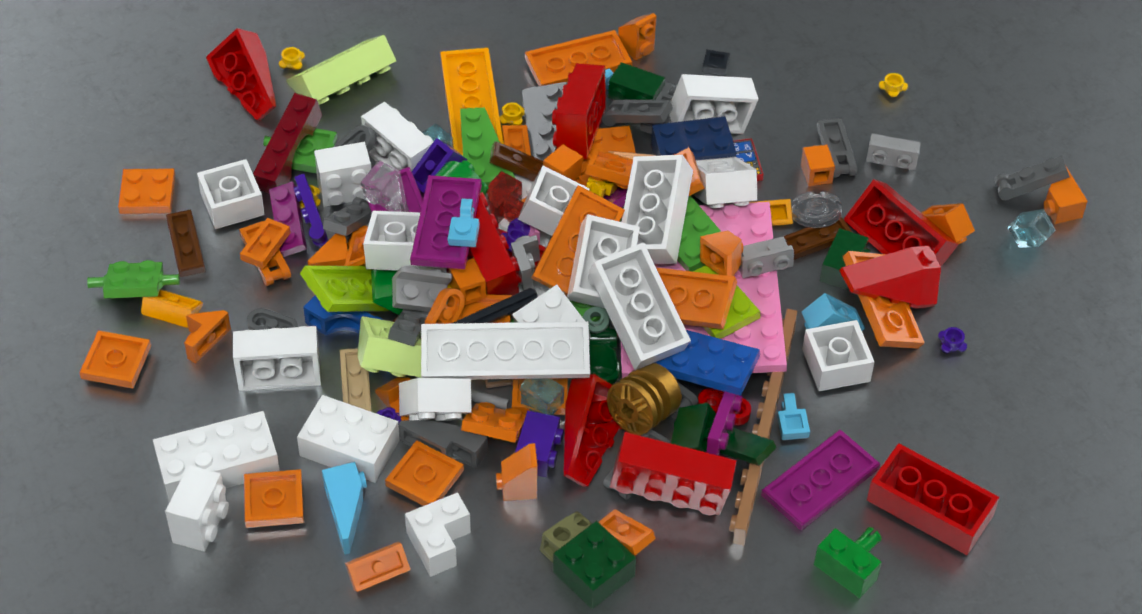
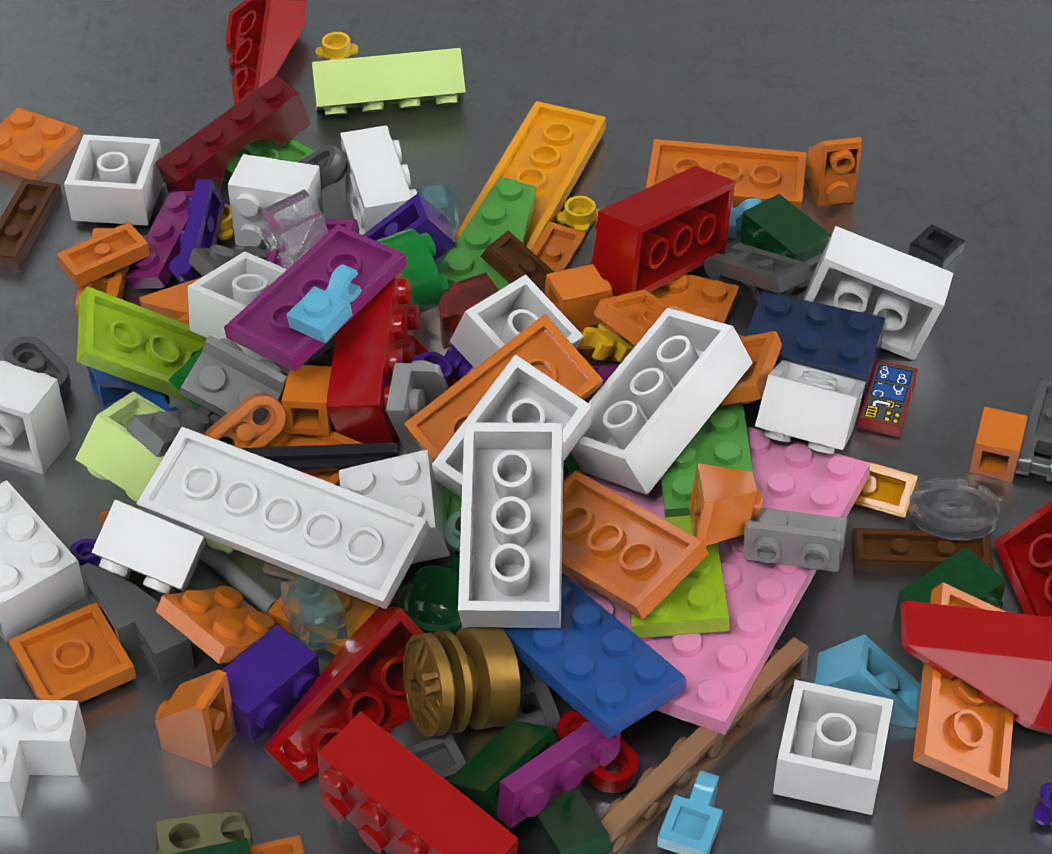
camera: 30 degrees right, 5 degrees down
tan tile [340,348,372,412] -> none

